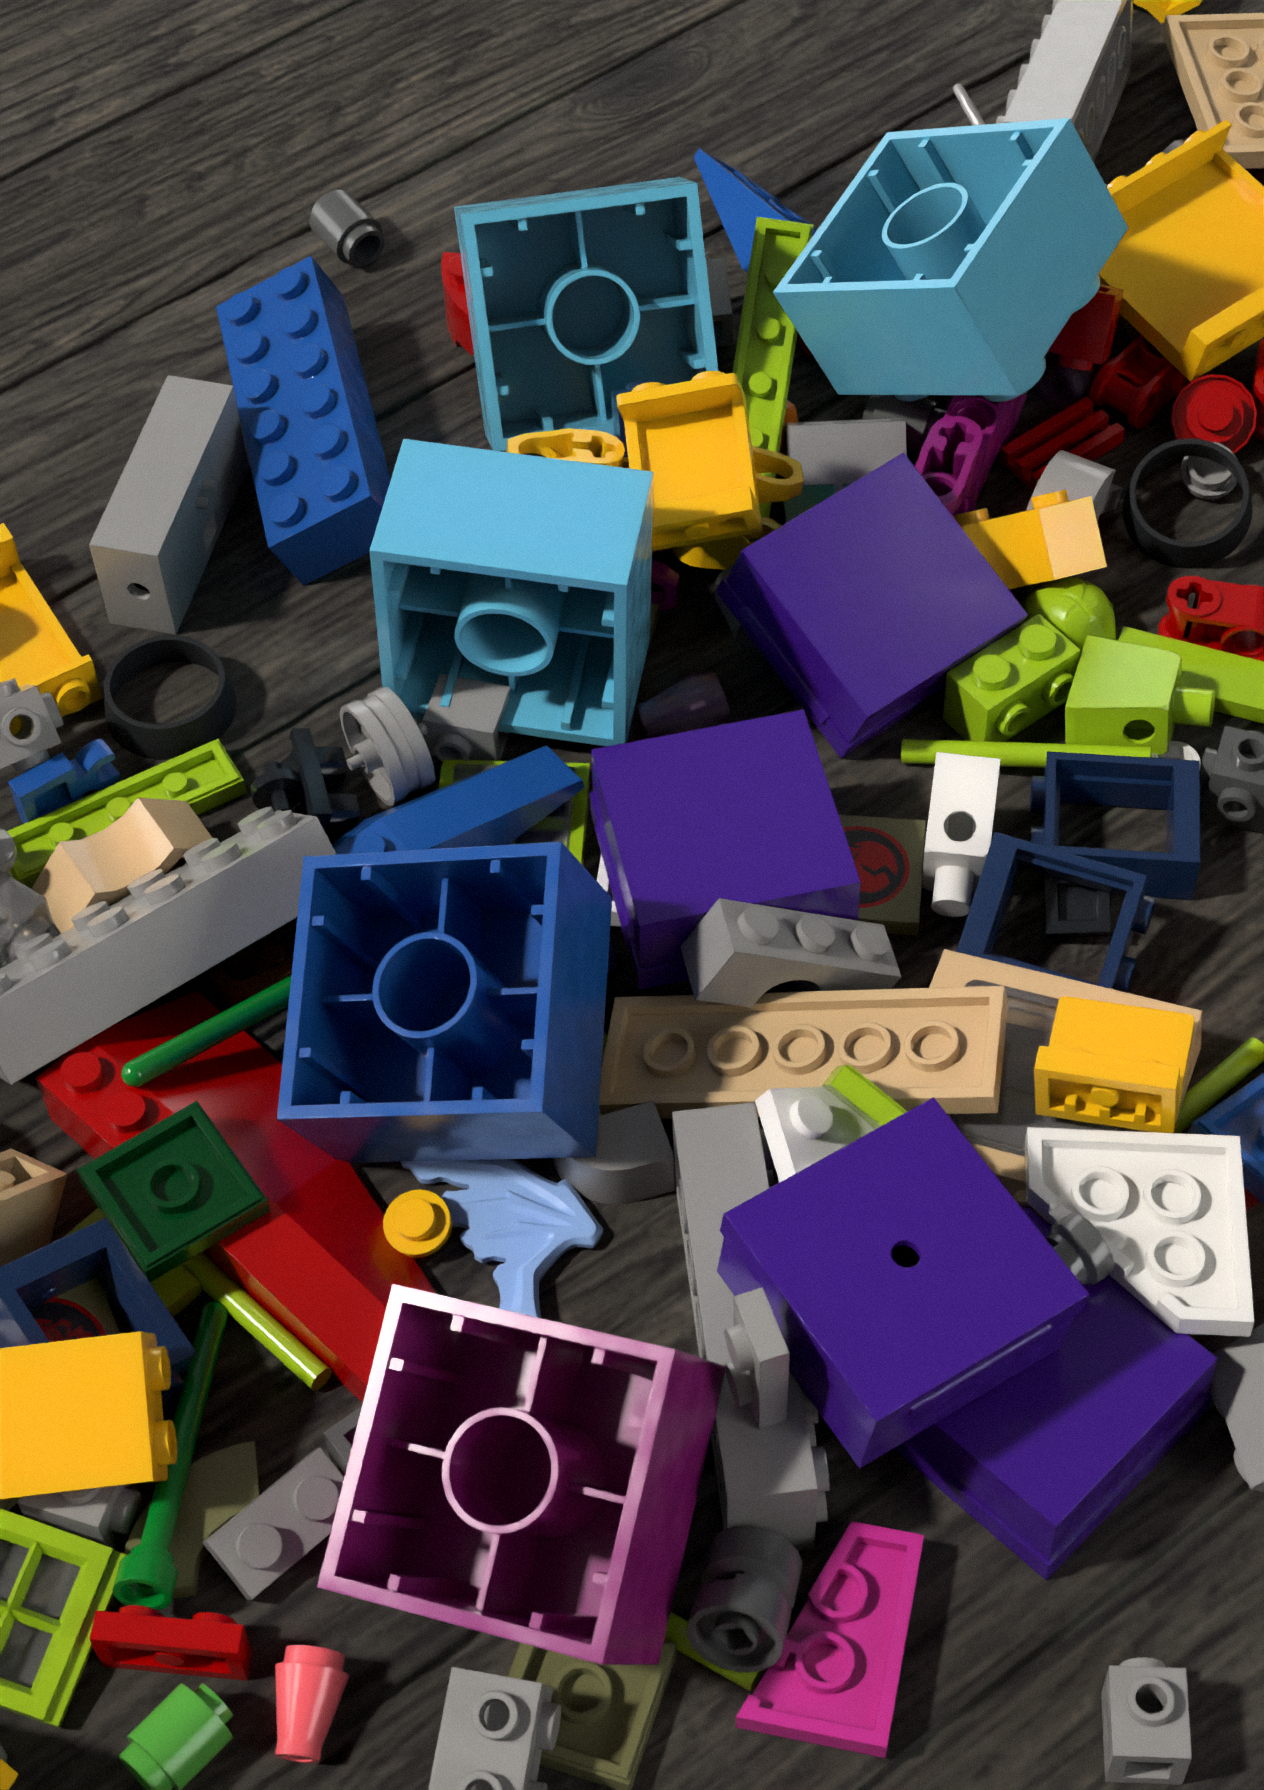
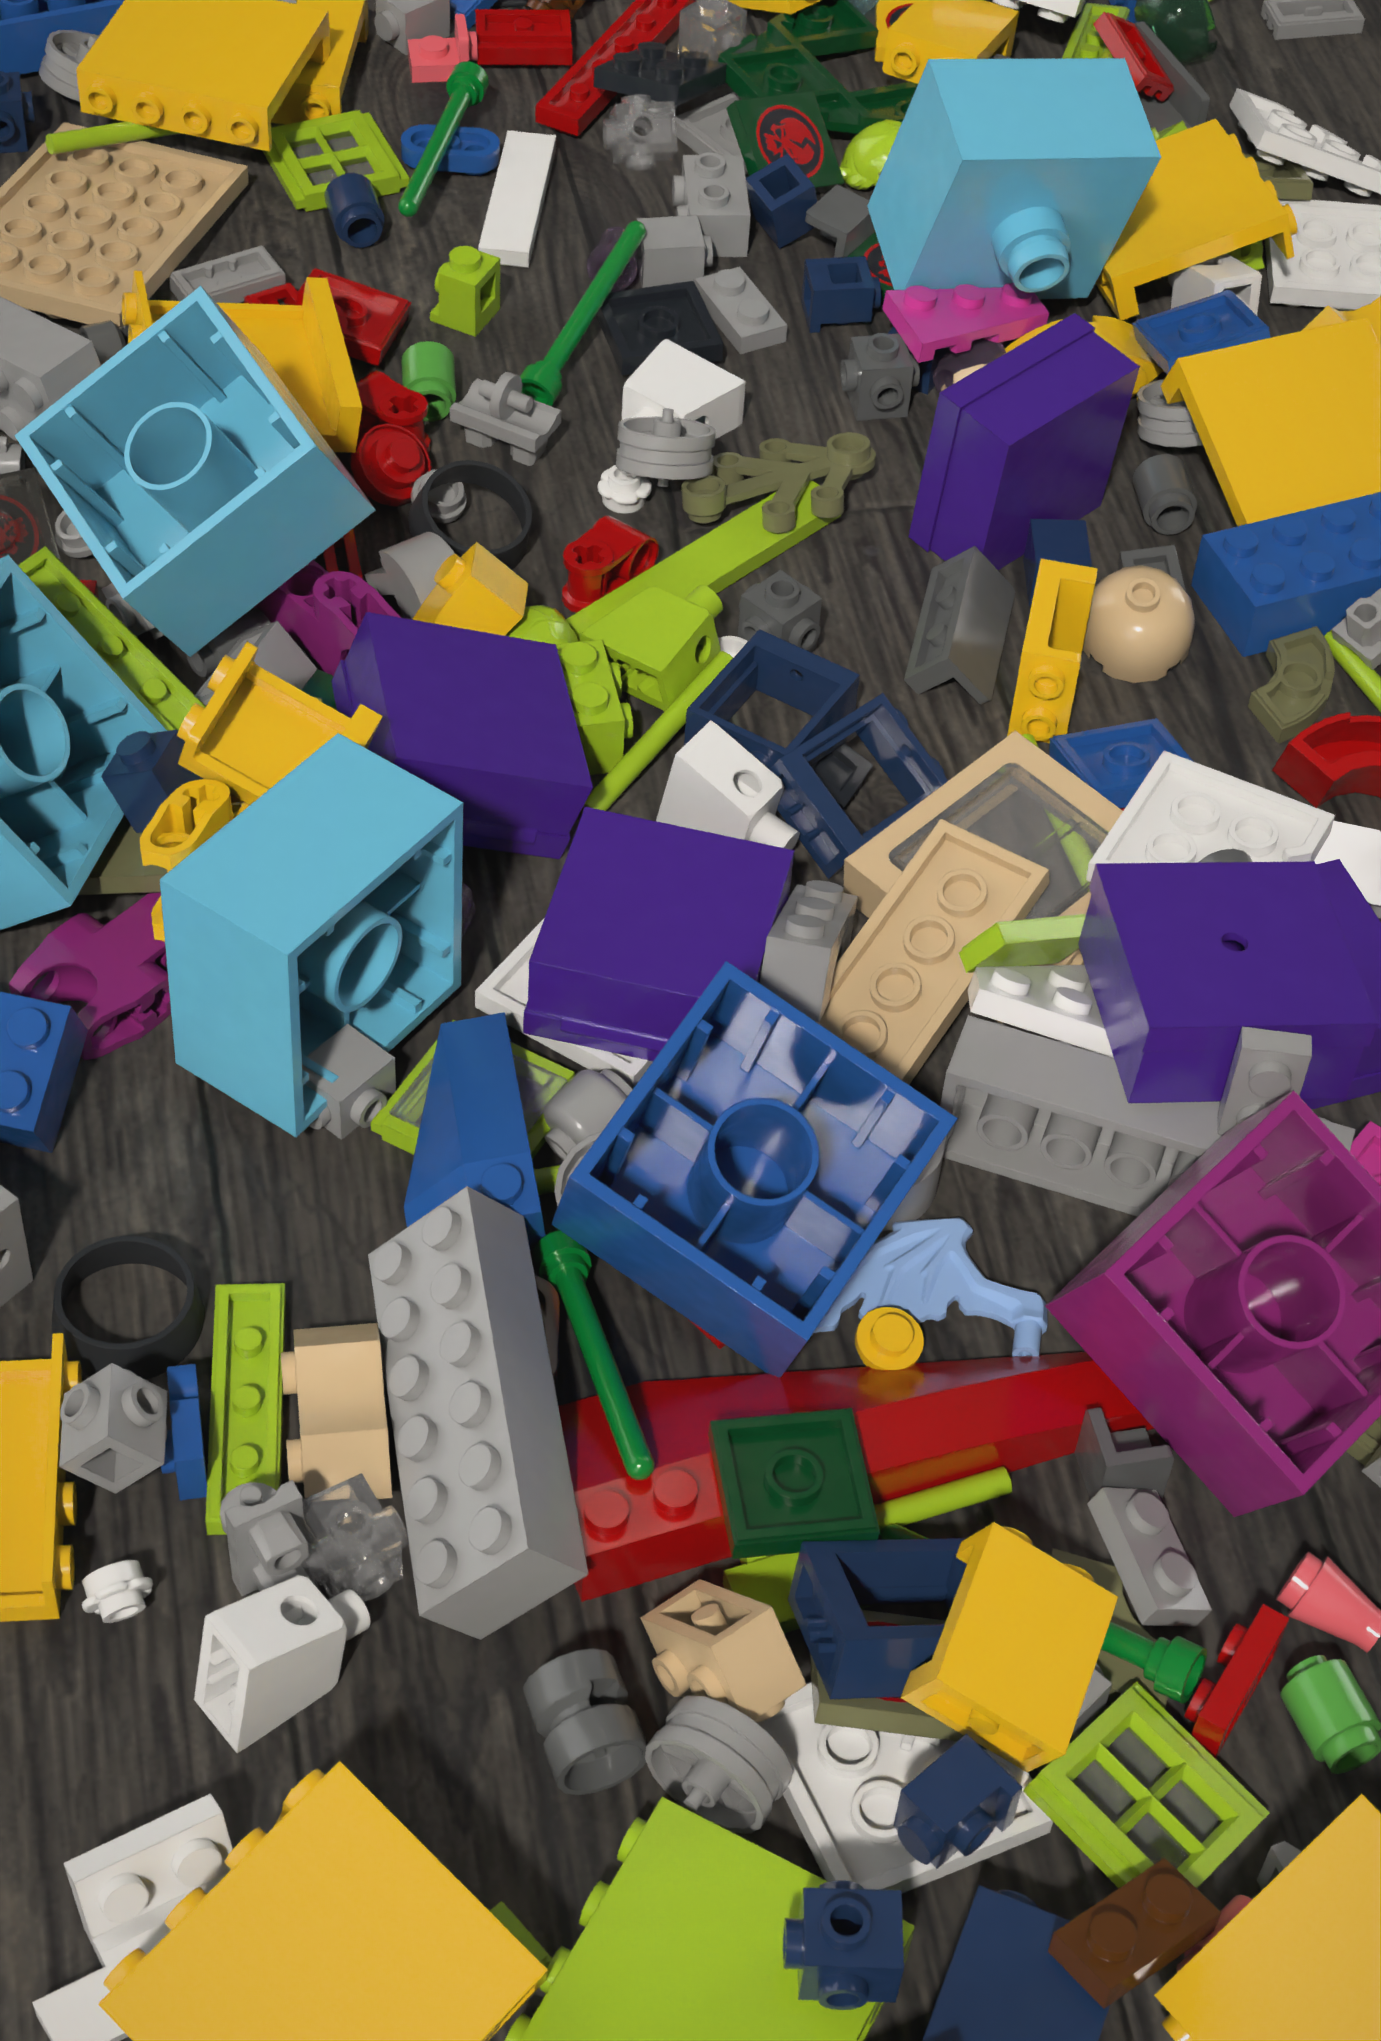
camera: 70 degrees left, 5 degrees down
black hips [251,728,360,836] -> none
light grey wheel [339,687,435,806] -> none
yellow bracket [1034,996,1195,1133] -> none

